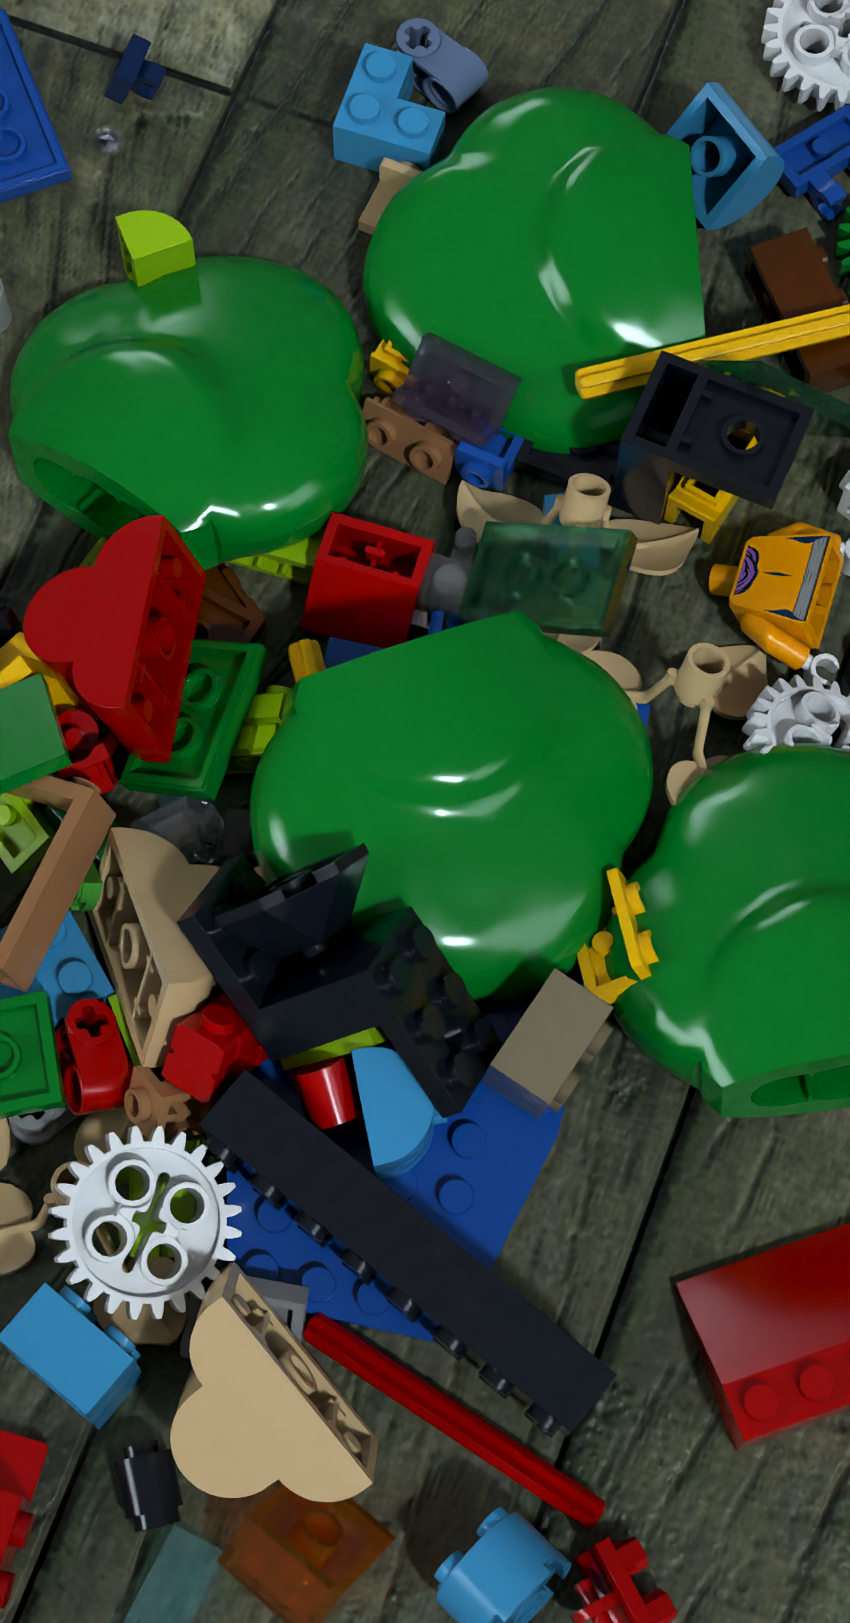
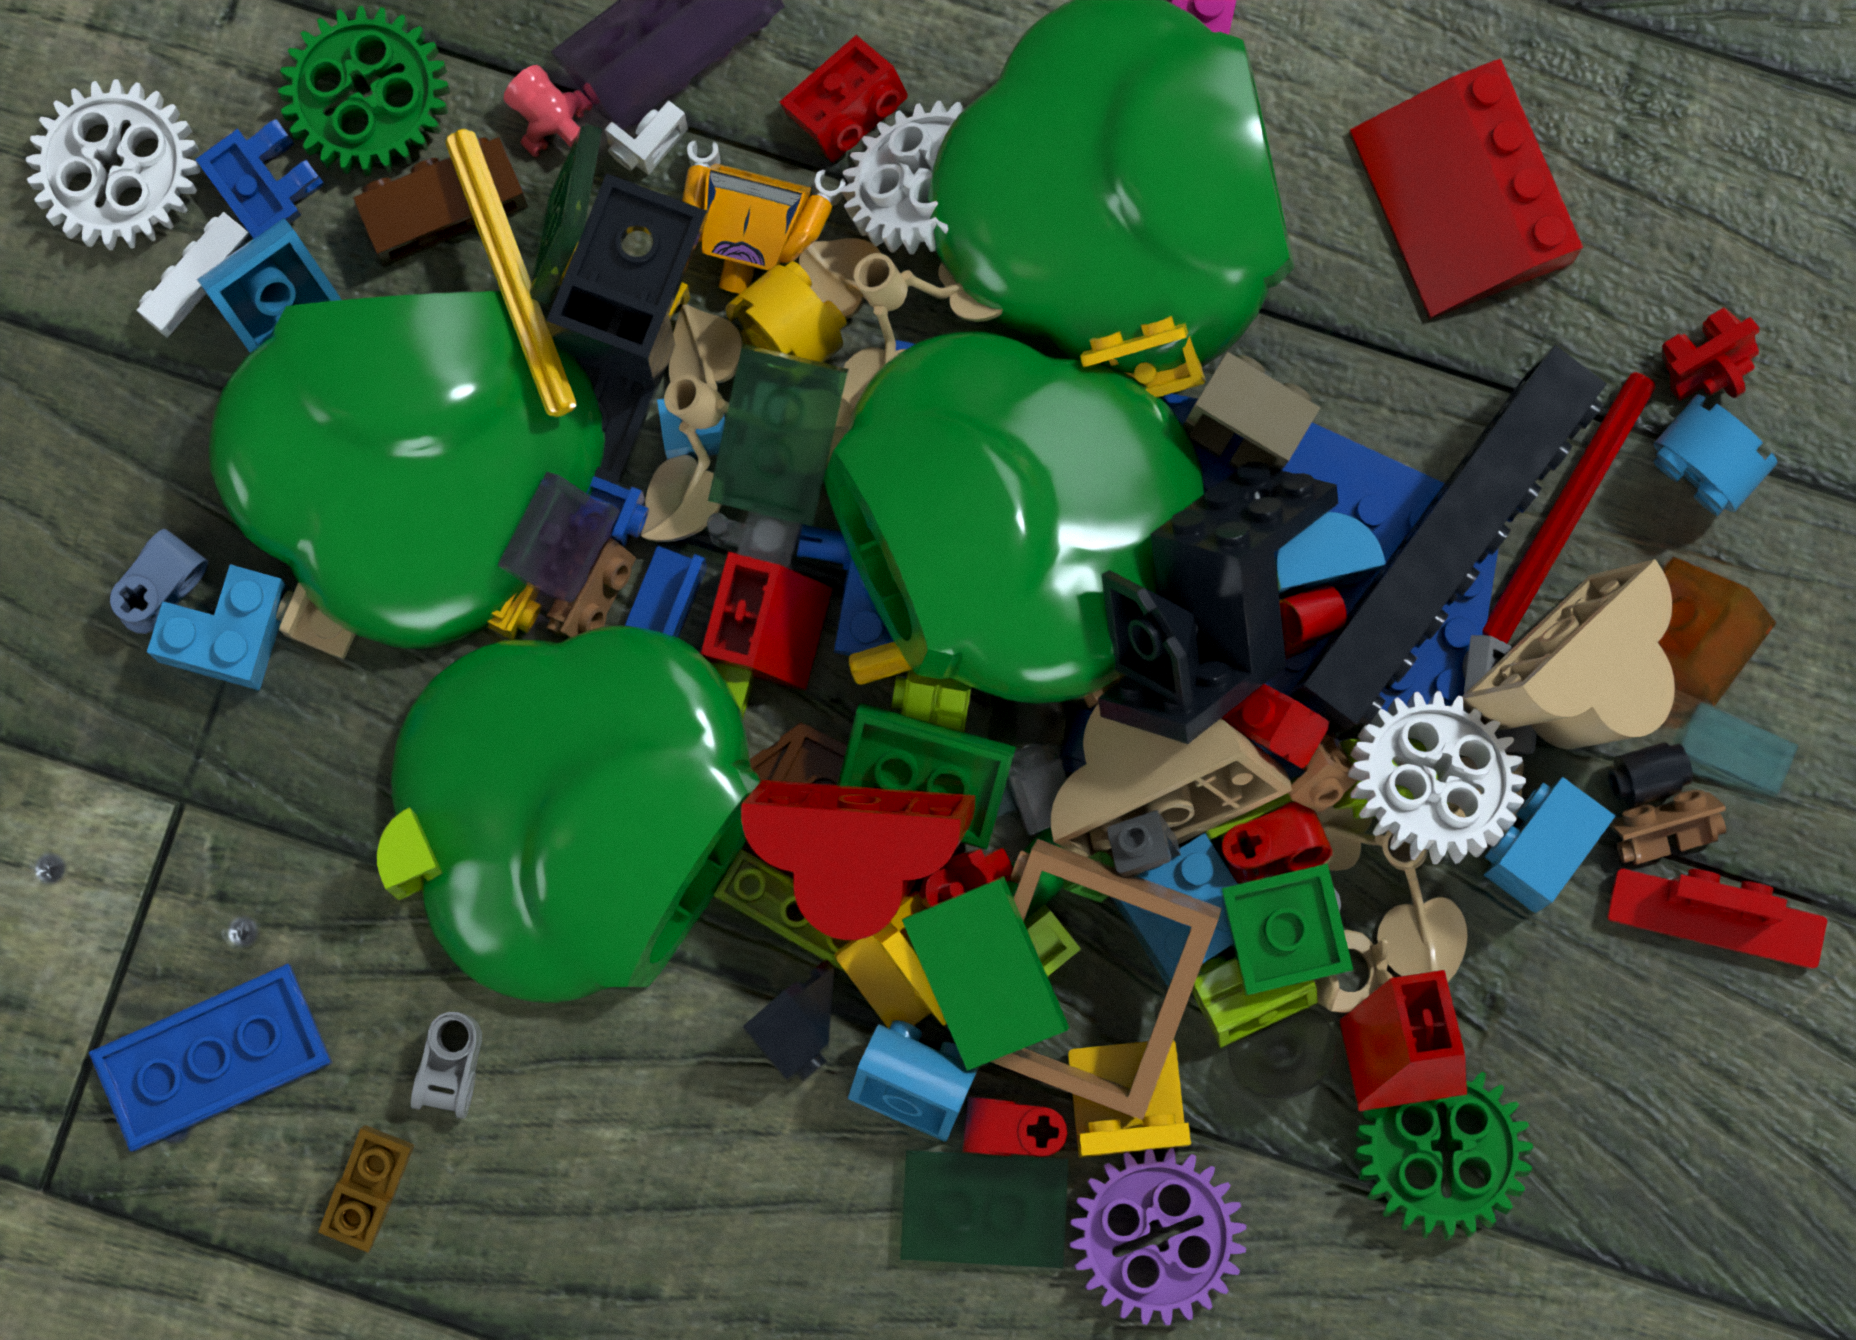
camera: 95 degrees left, 10 degrees up
dark blue tile [104,33,167,105] -> none
none -> white piece [137,212,253,338]
none -> blue panel [625,545,708,638]
none -> yellow brick [725,261,847,387]
none -> dark grey bracket [1106,810,1181,877]
none -> medium nougat hinge [1609,790,1726,865]

